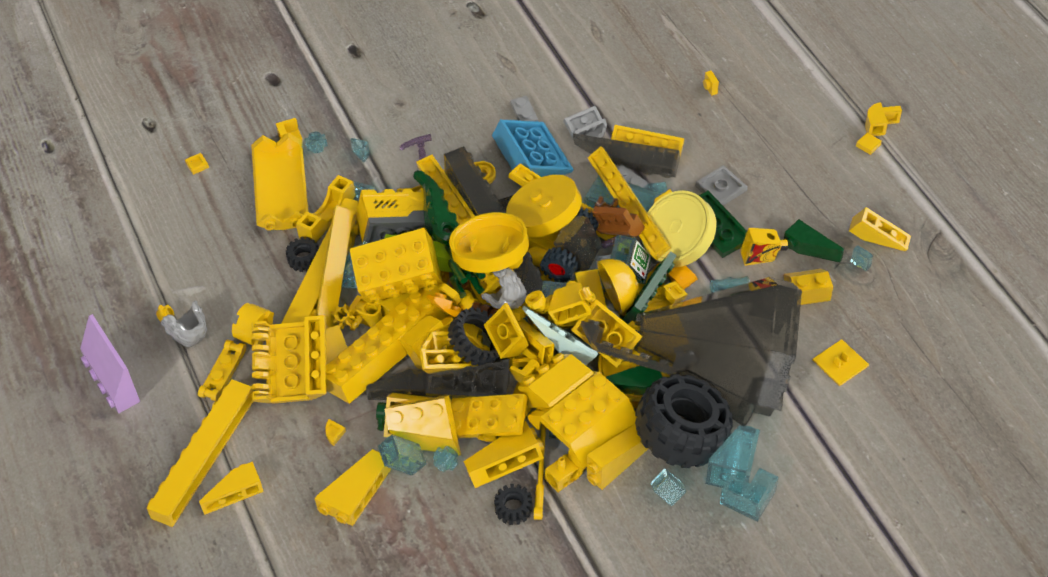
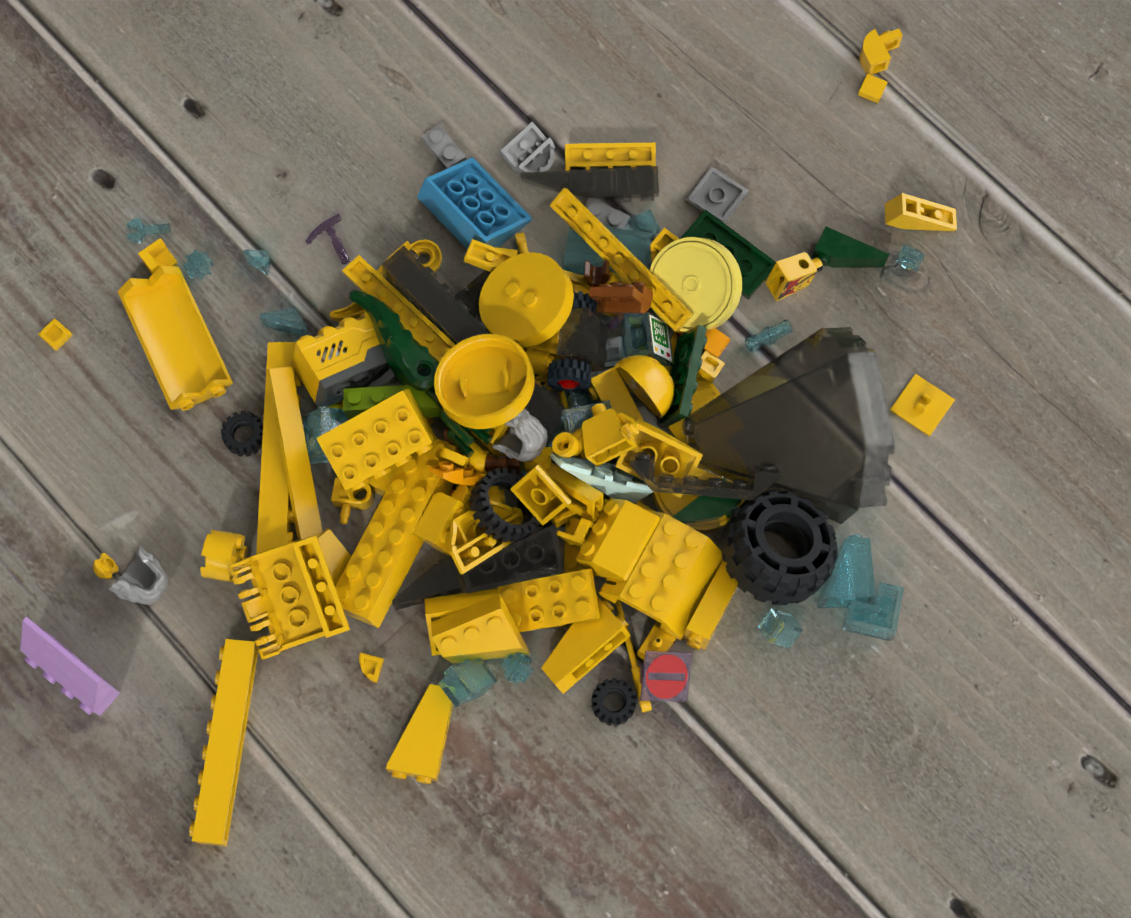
camera: 20 degrees left, 20 degrees up
yellow plate [198,339,247,401] -> none
yellow slope [199,461,264,515] -> none
yellow arch [296,175,356,243] -> none
yellow gear [331,304,357,329] -> none
dark green piece [376,402,386,431] -> none
yellow plate [703,70,719,96] -> none
yellow slope [783,269,833,306] -> none
none -> clear light blue bar [126,218,171,243]
none -> piece [640,651,692,702]

